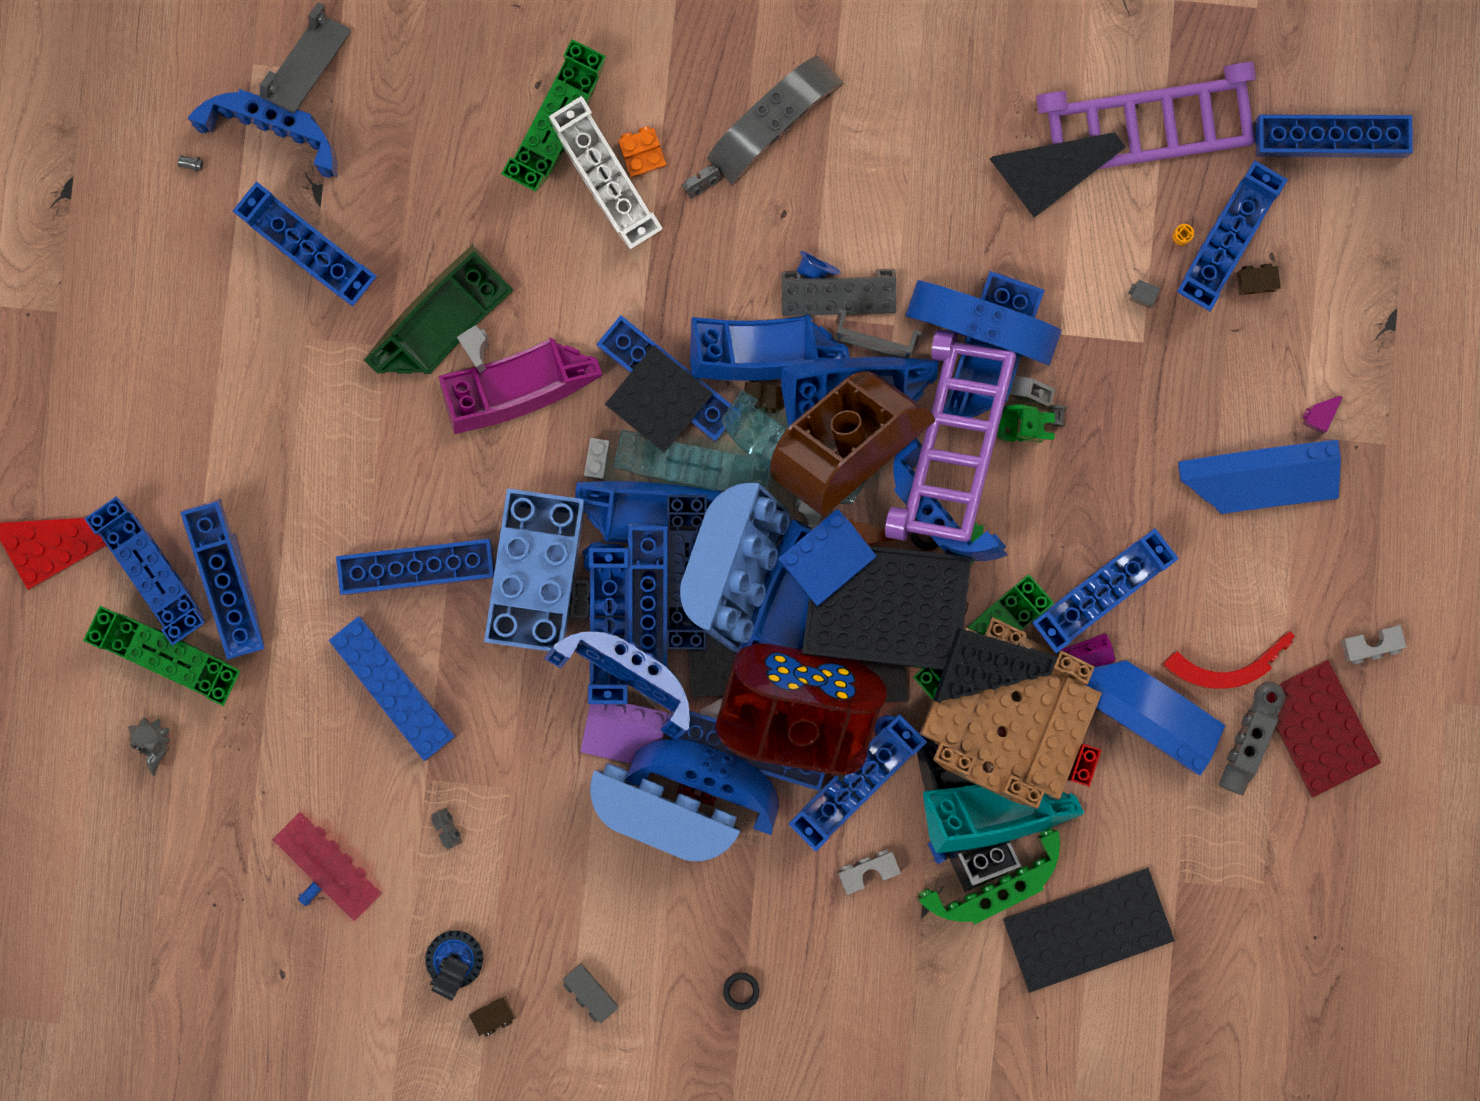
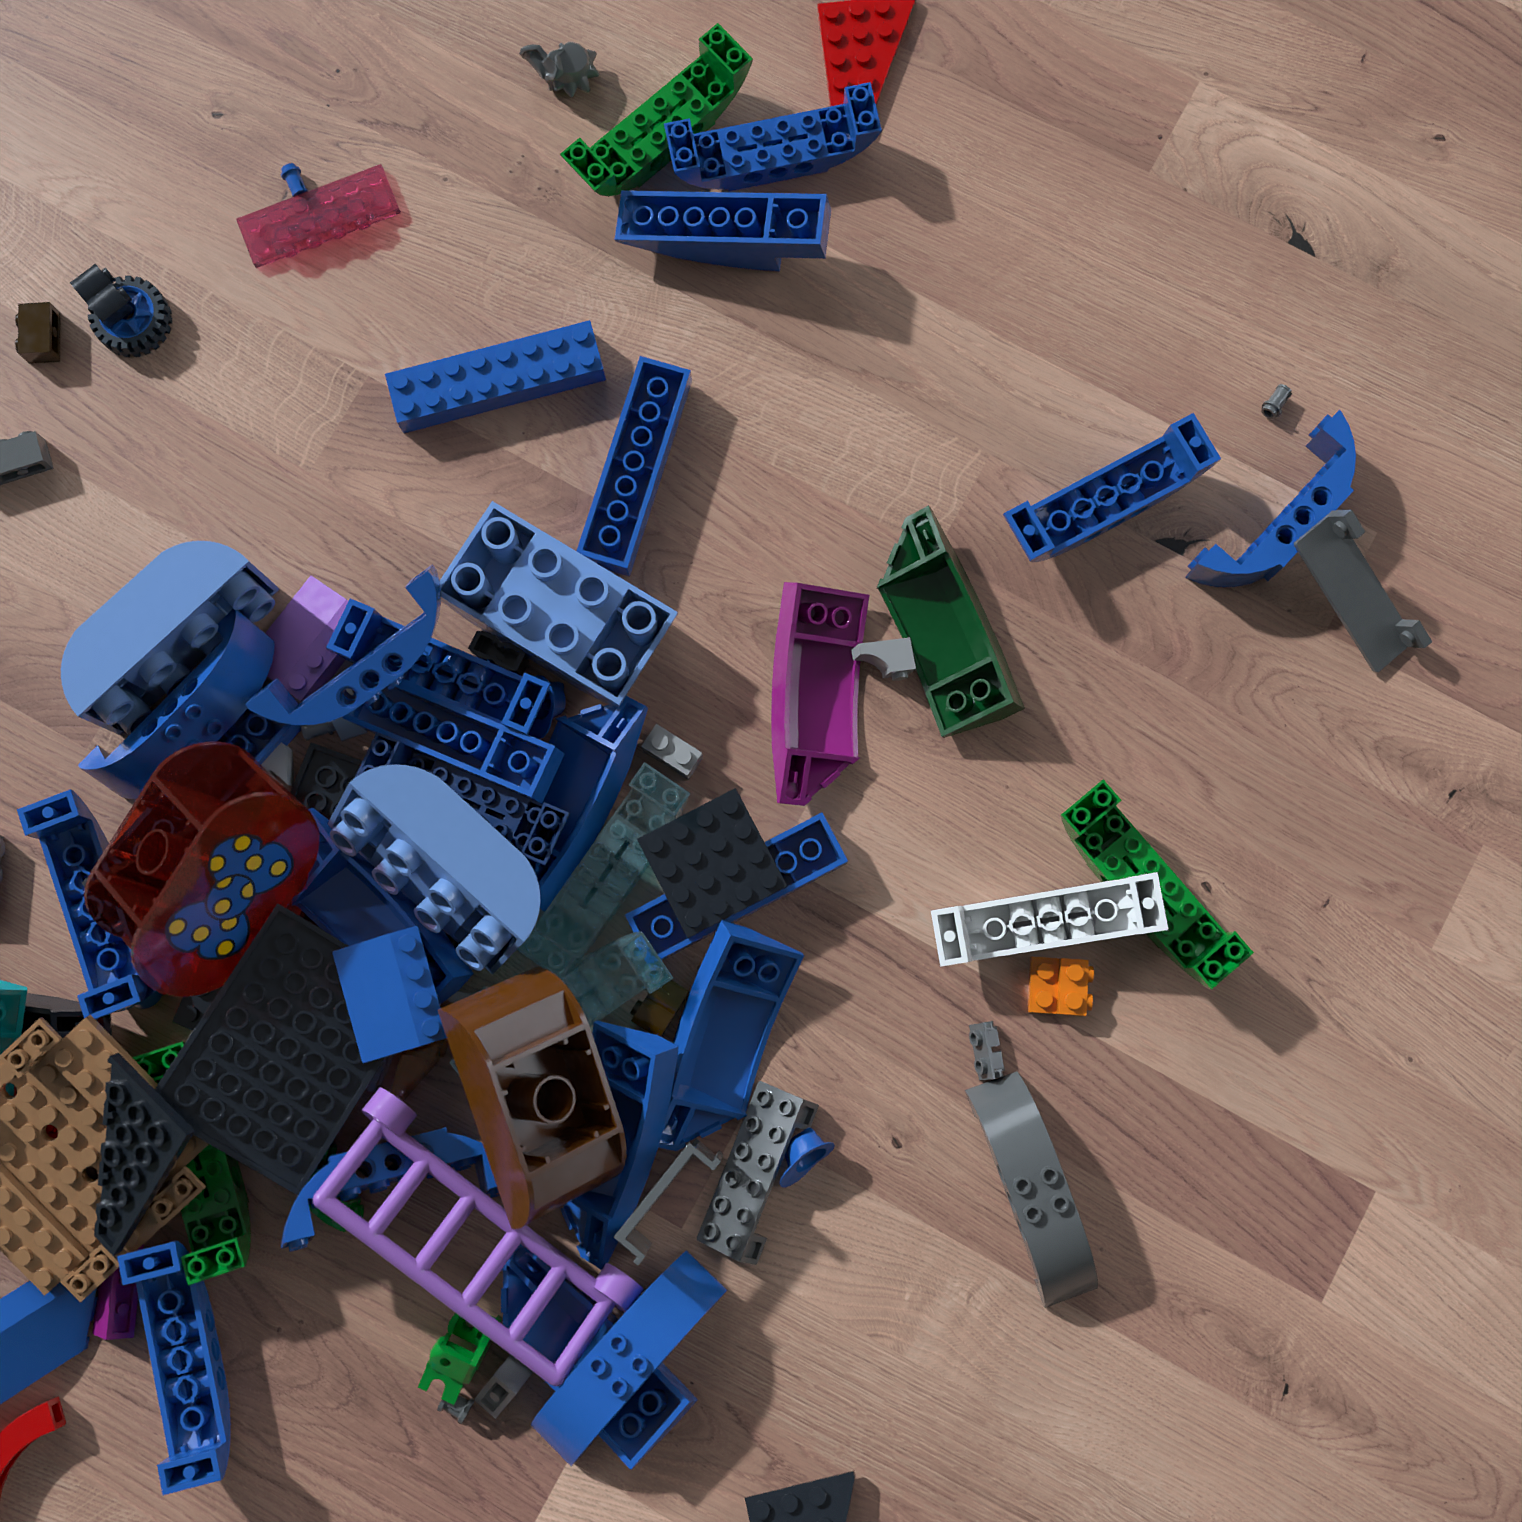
camera: 115 degrees right, 5 degrees down
dark grey hinge [431,808,463,850] -> none

